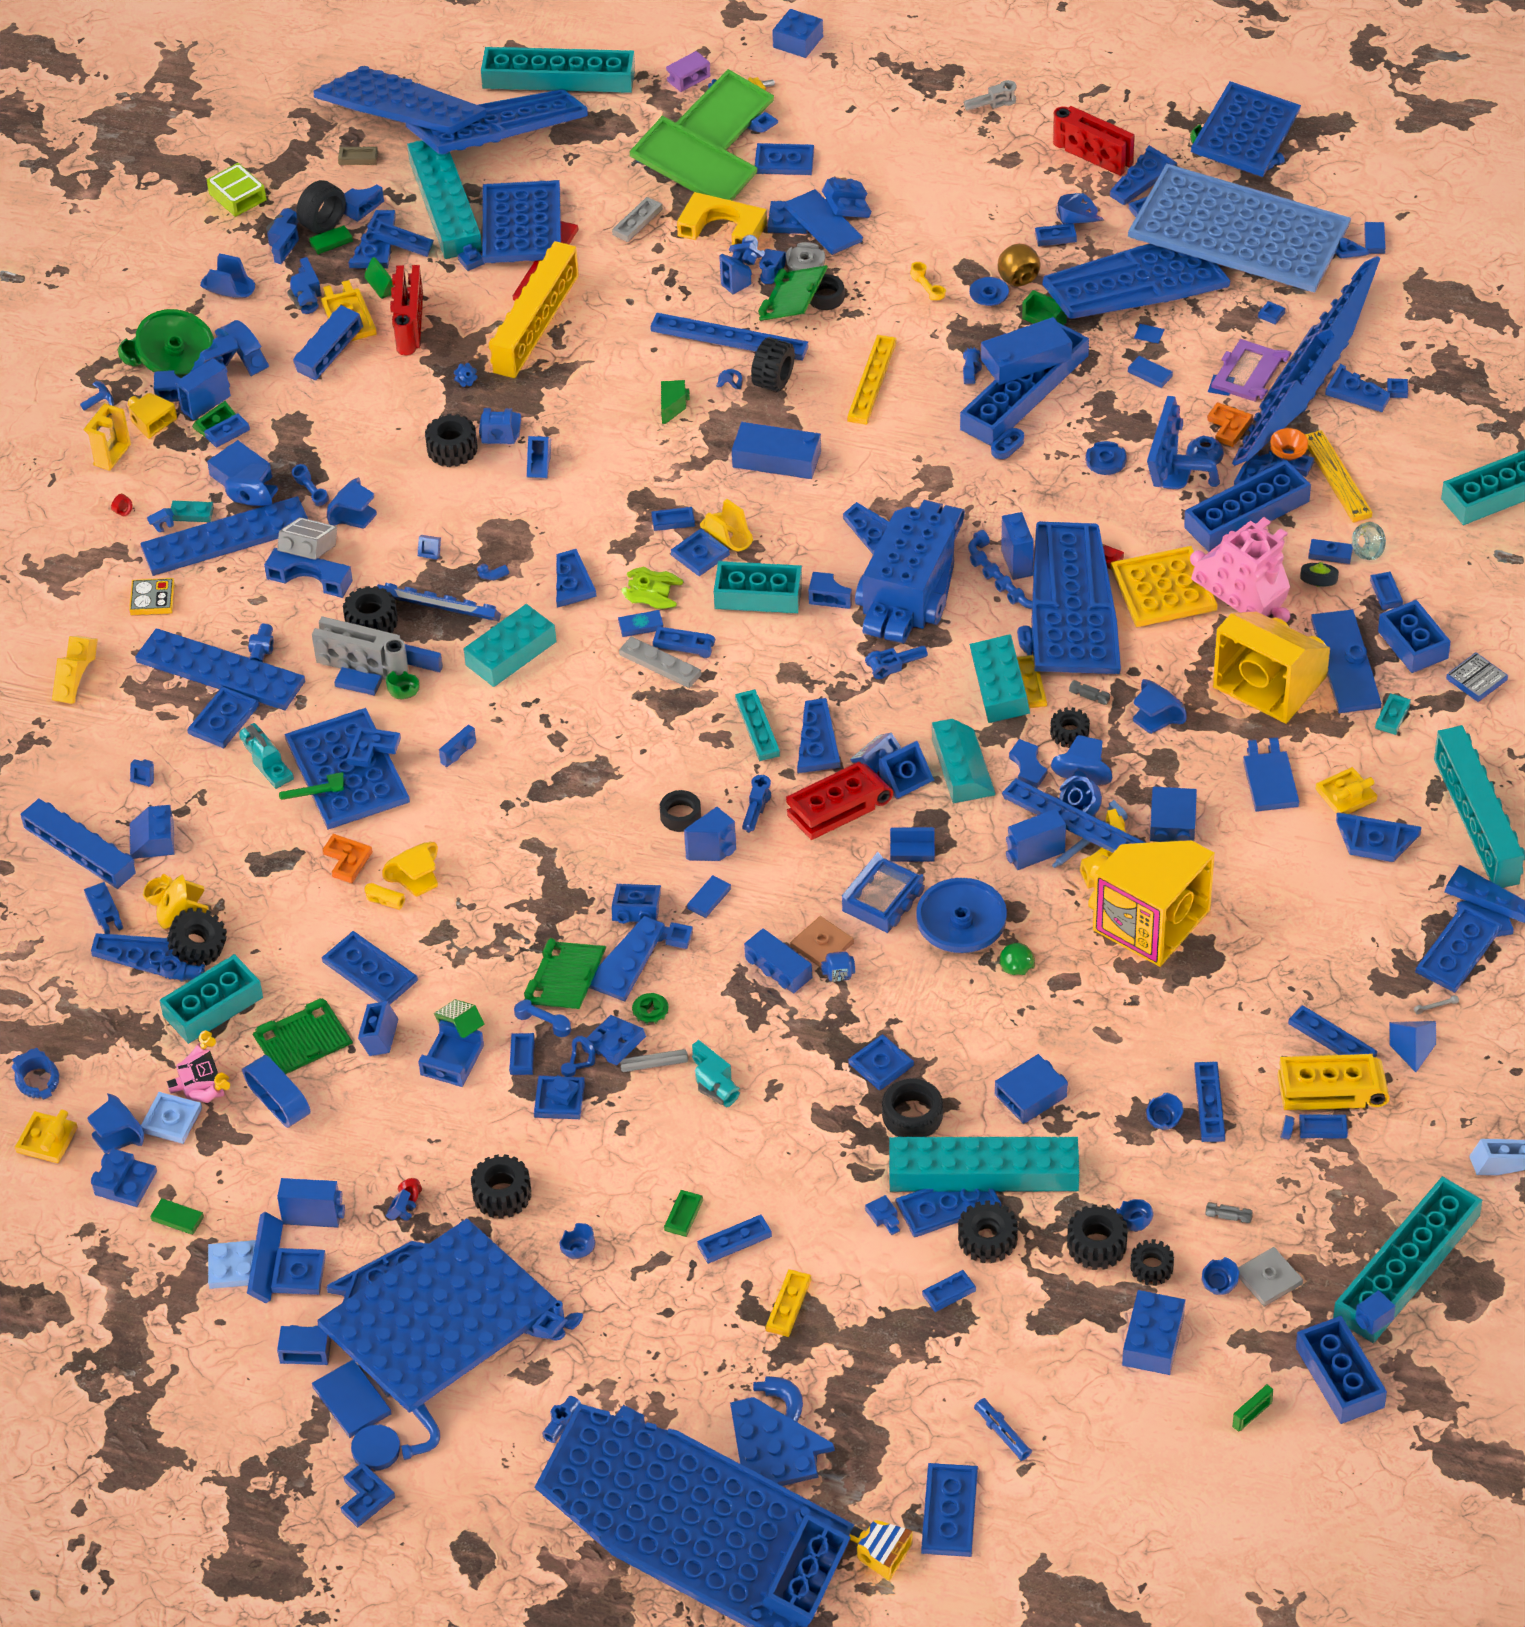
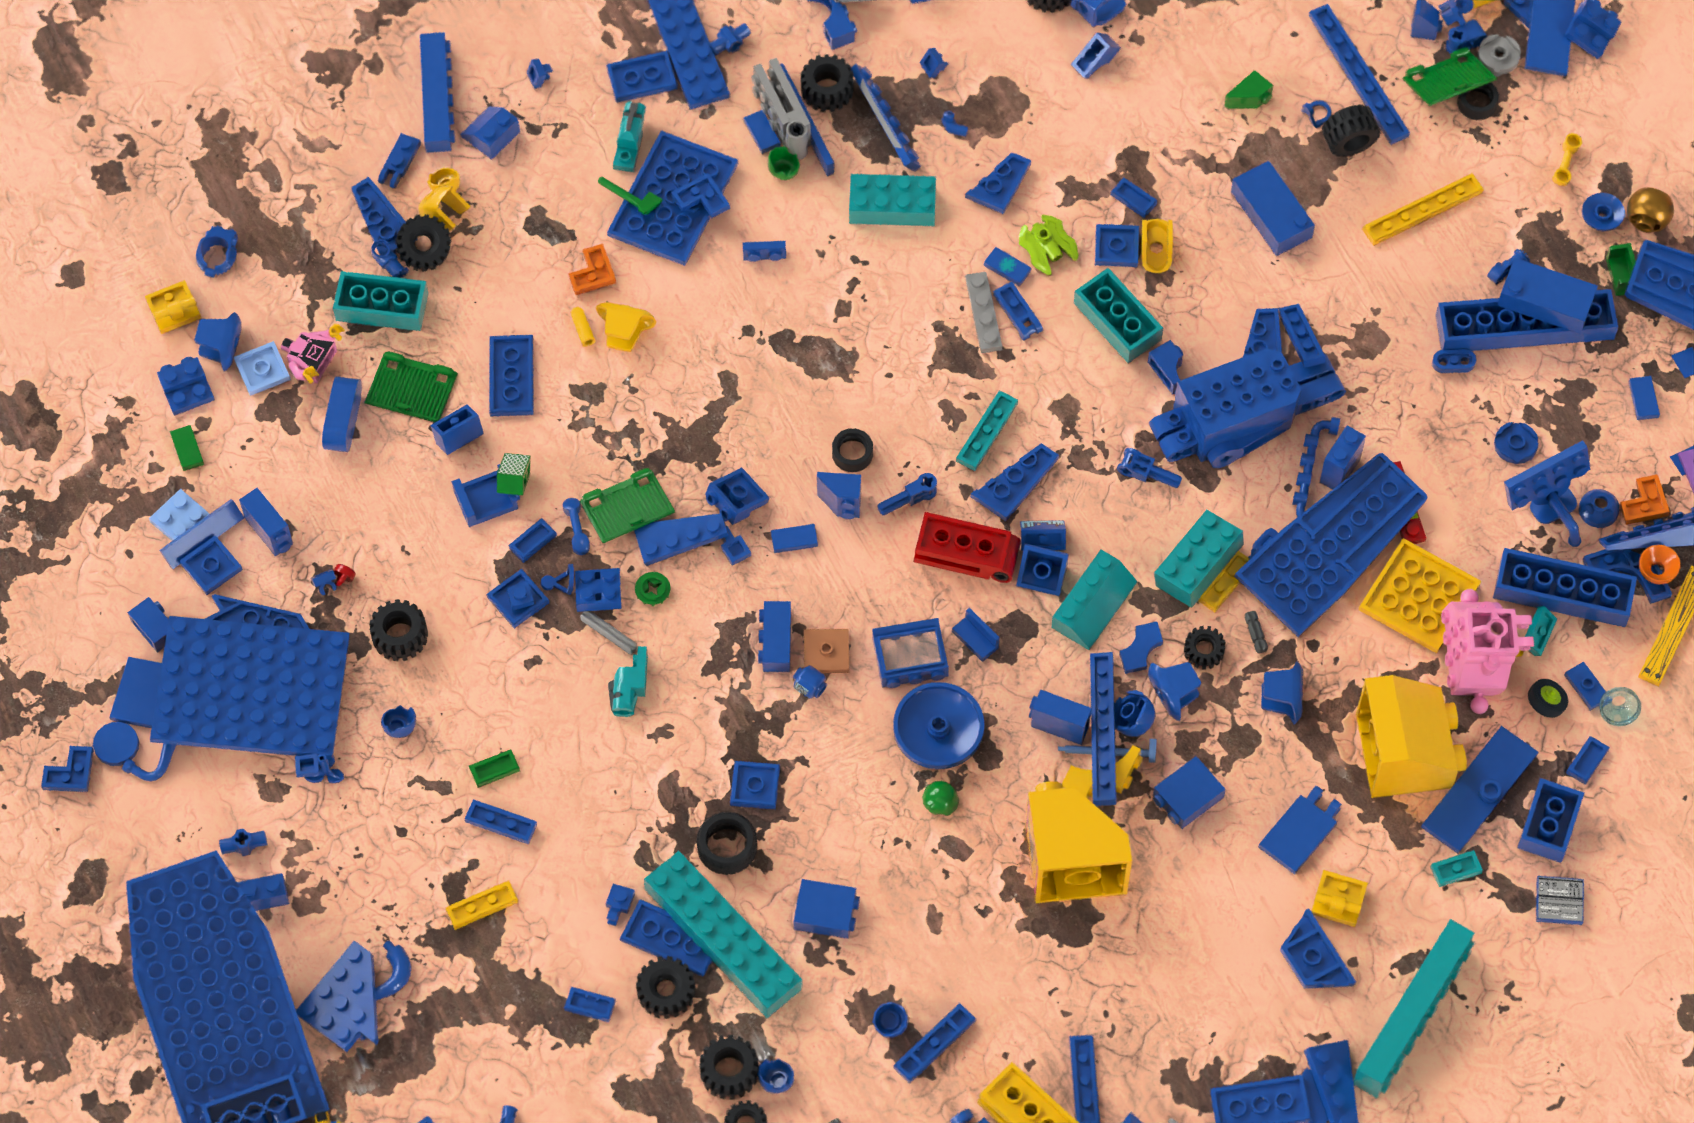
camera: 45 degrees right, 15 degrees up
none -> blue plate [1278,304,1326,368]

